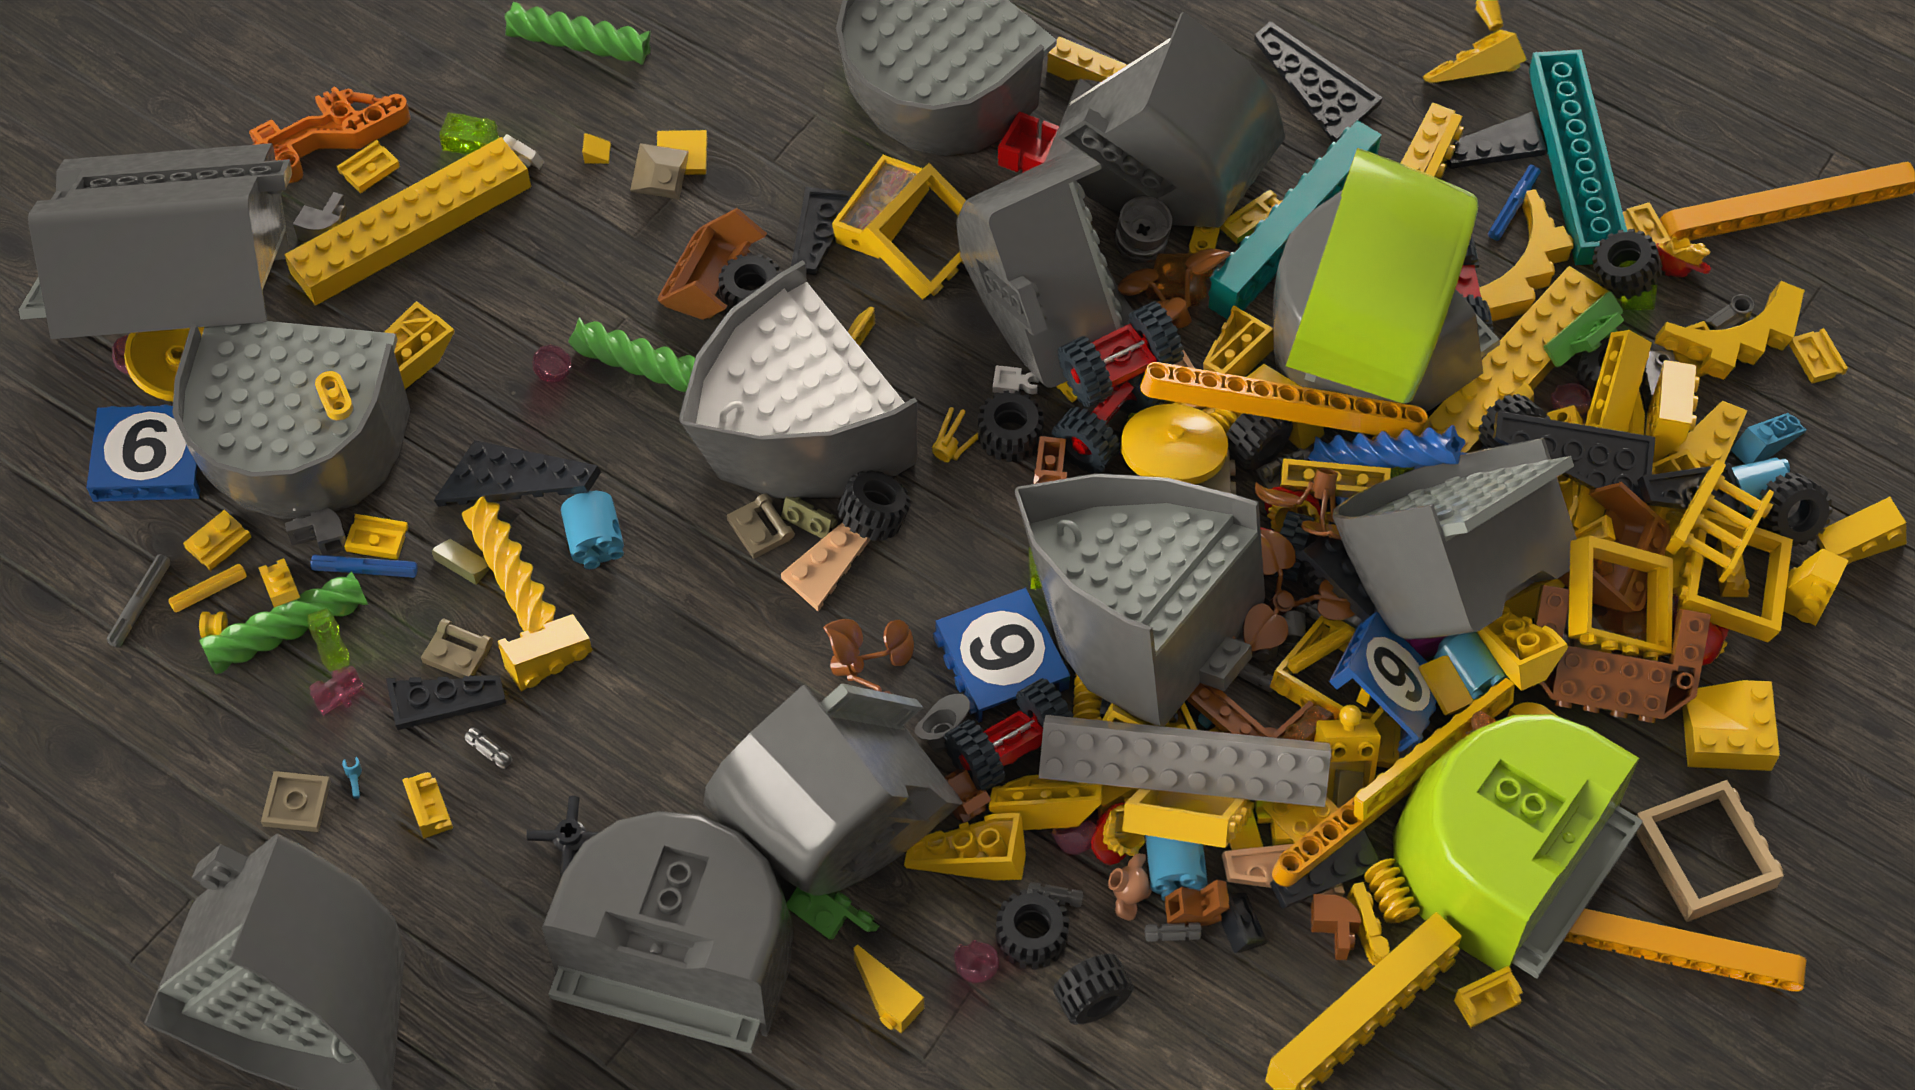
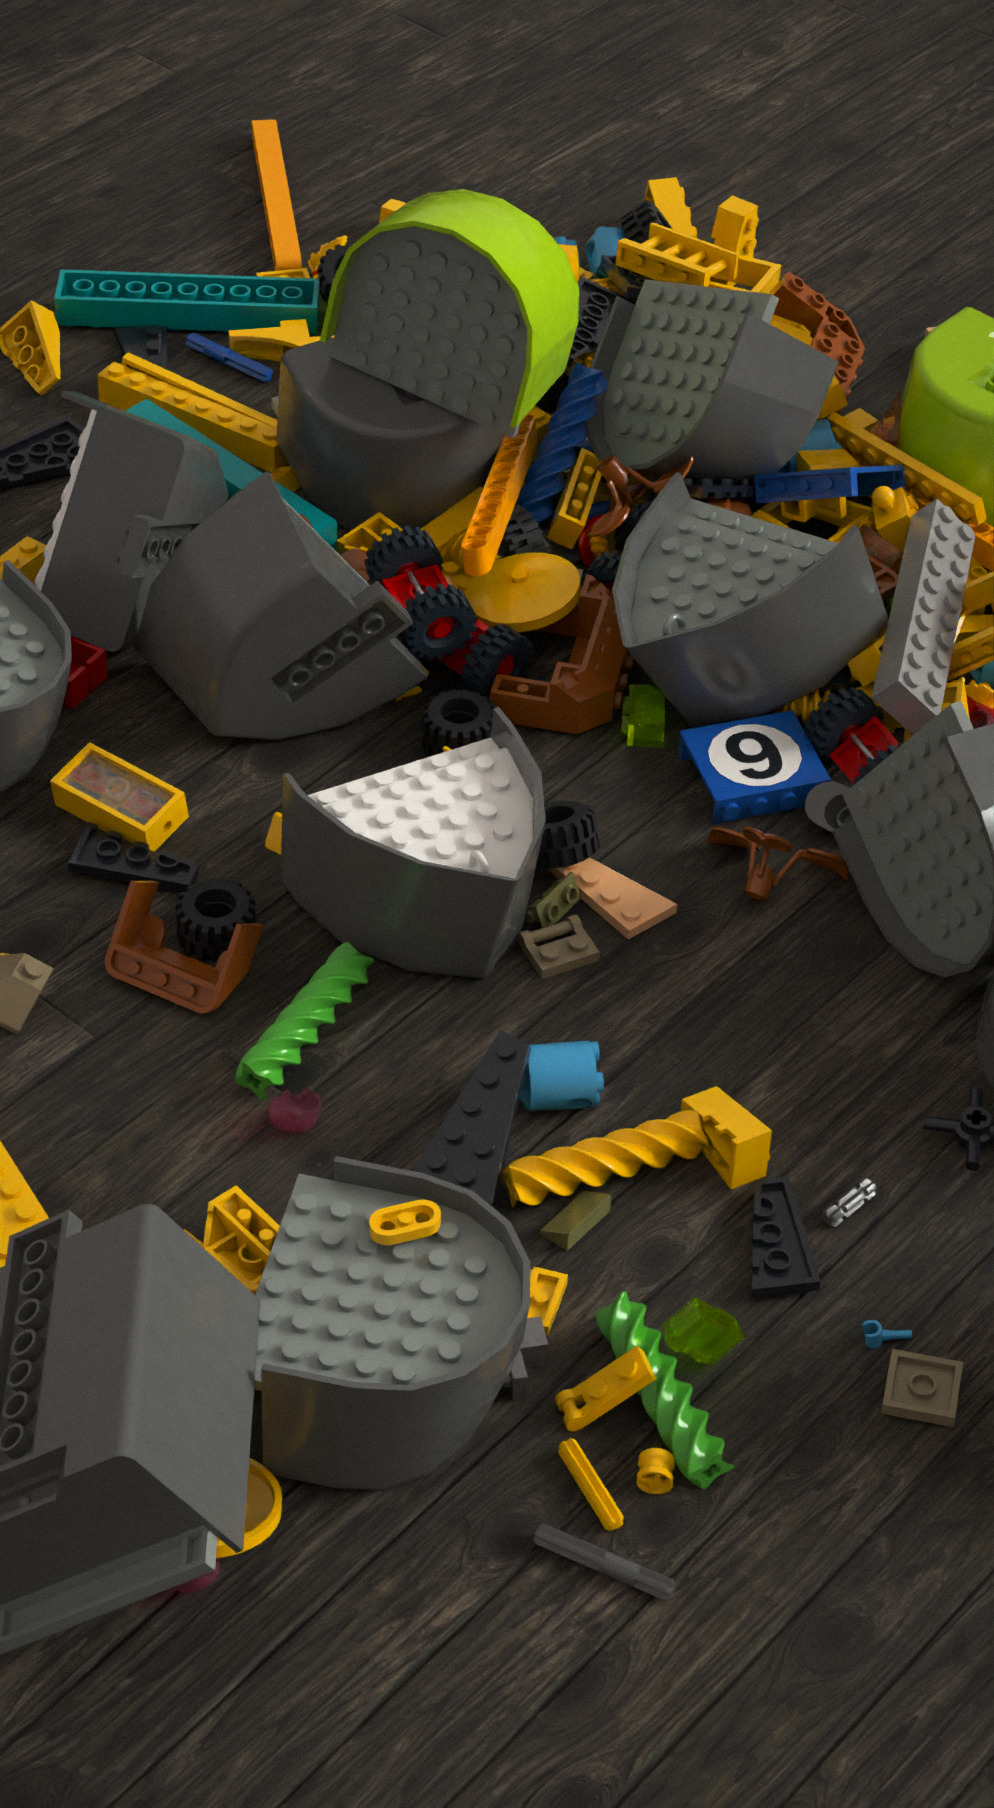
camera: 85 degrees left, 15 degrees down
panel [86,404,200,502] -> none
yellow plate [183,510,252,571] -> none
clear pink hips [310,665,365,715] -> none
blue axle [311,555,418,578] -> none
yellow hinge [402,773,453,839] -> none
dark tan plate [421,618,493,679] -> none
yellow window [858,163,966,300] -> none
white plate [993,365,1039,394] -> none
yellow slope [1682,680,1780,771] -> none

